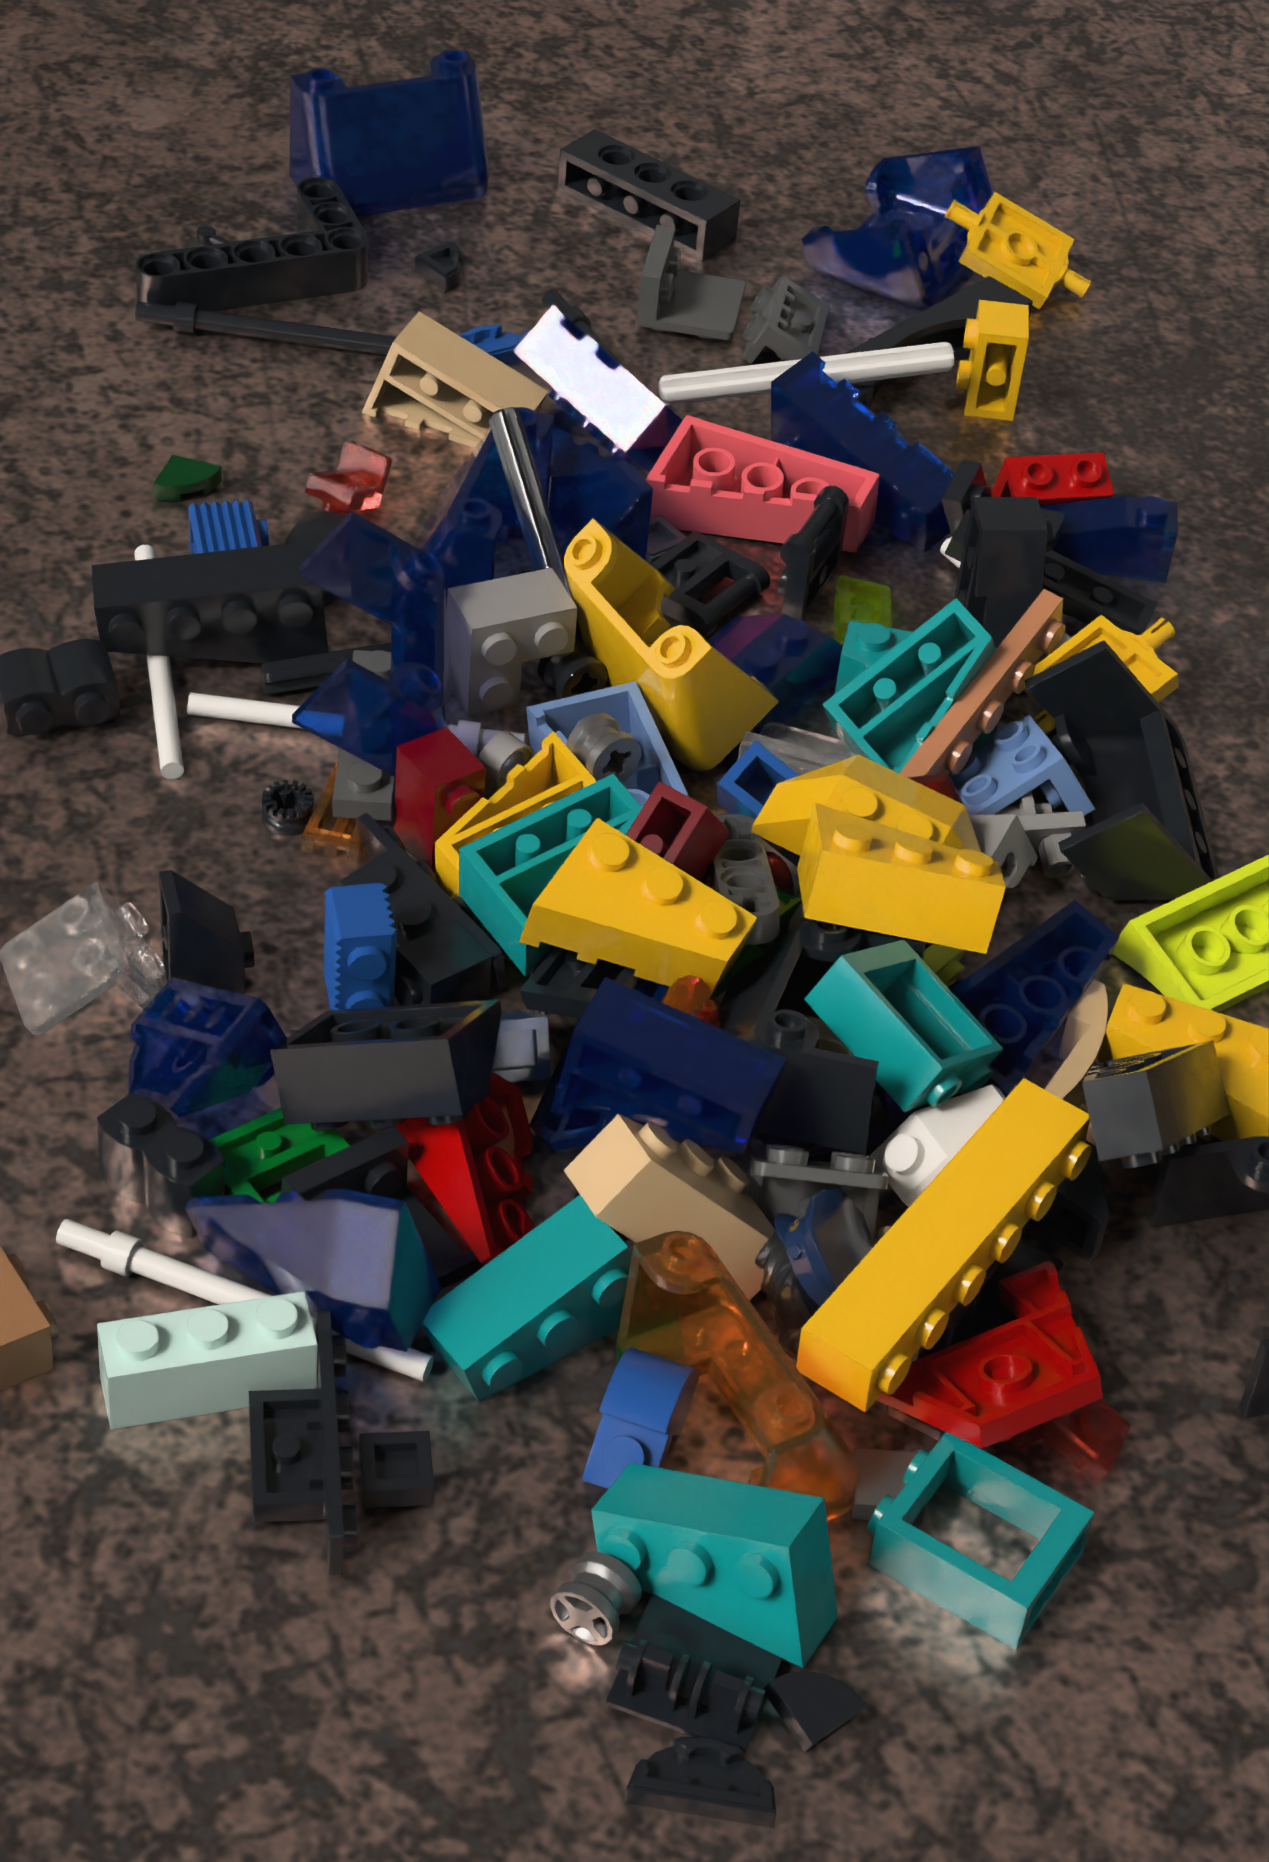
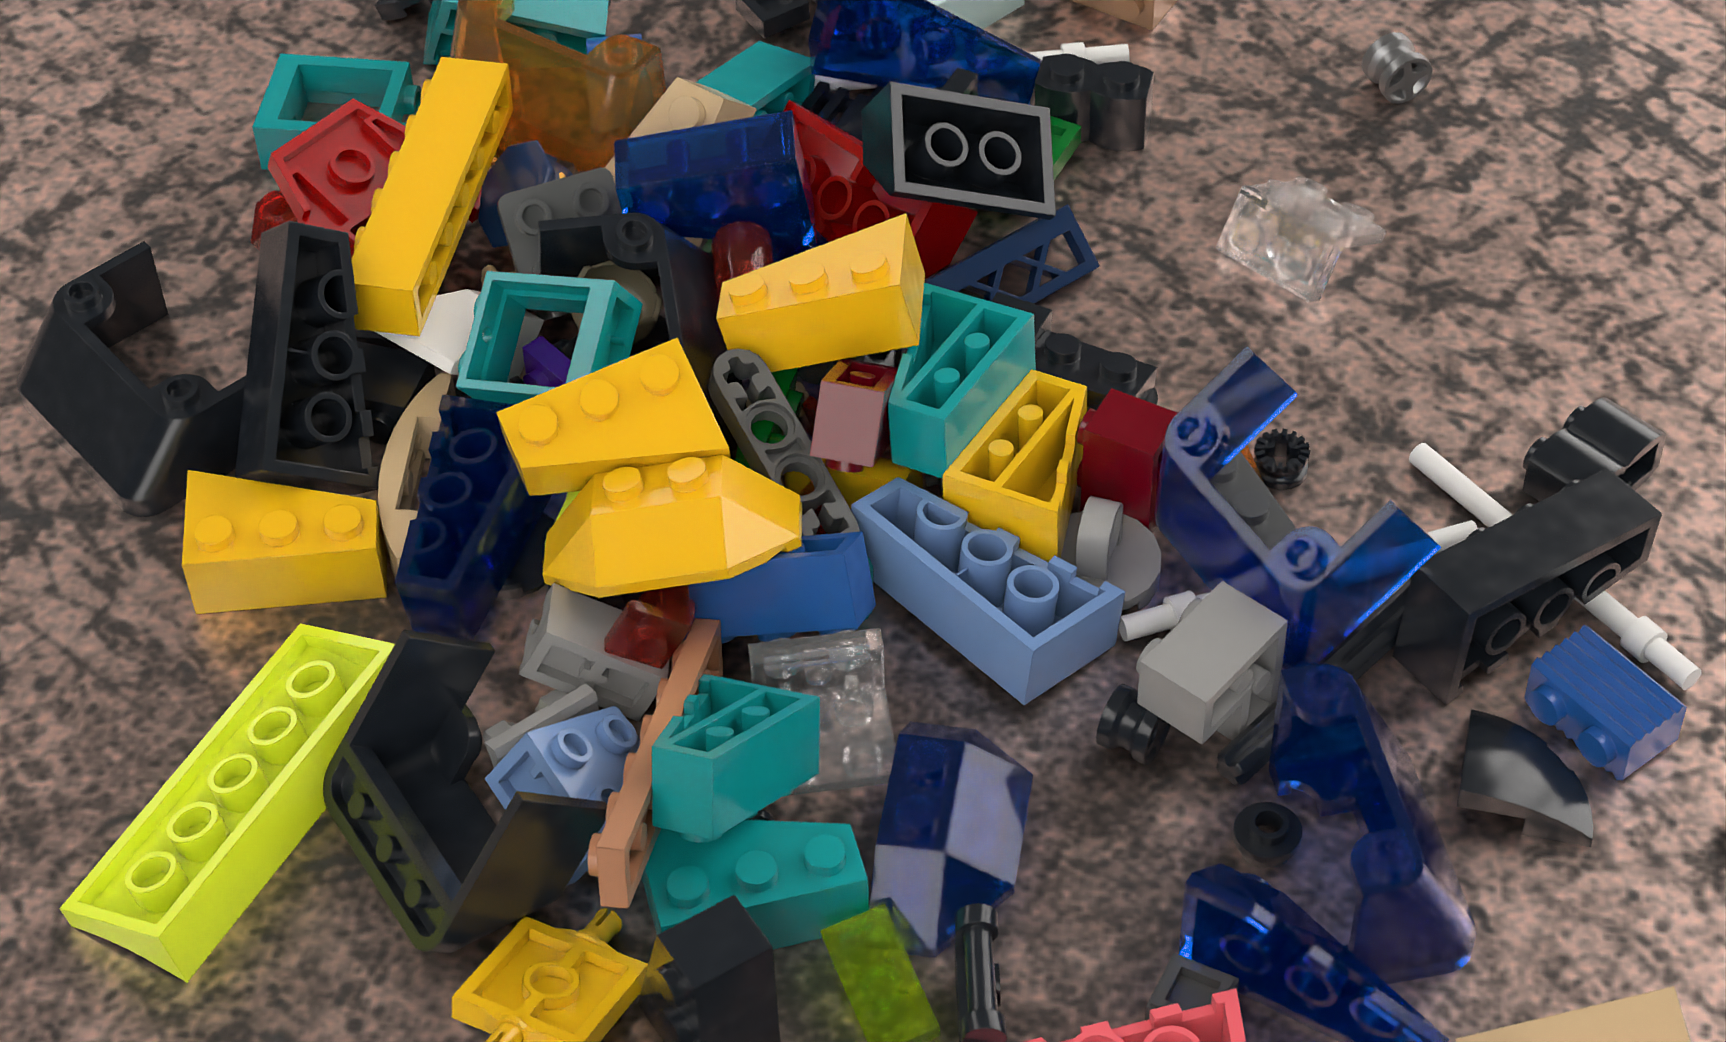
camera: 160 degrees right, 5 degrees up
clear blue wedge [128,978,287,1118] -> none
black slope [159,870,255,1003] -> none
clear red bracket [304,441,392,516] -> none
blue brick [323,883,397,1010] -> none
black axle [489,407,583,644] -> none
yellow windscreen [564,518,779,772] -> none
flat silver wheel [566,712,641,782] -> none
black plate [650,531,770,638] -> none

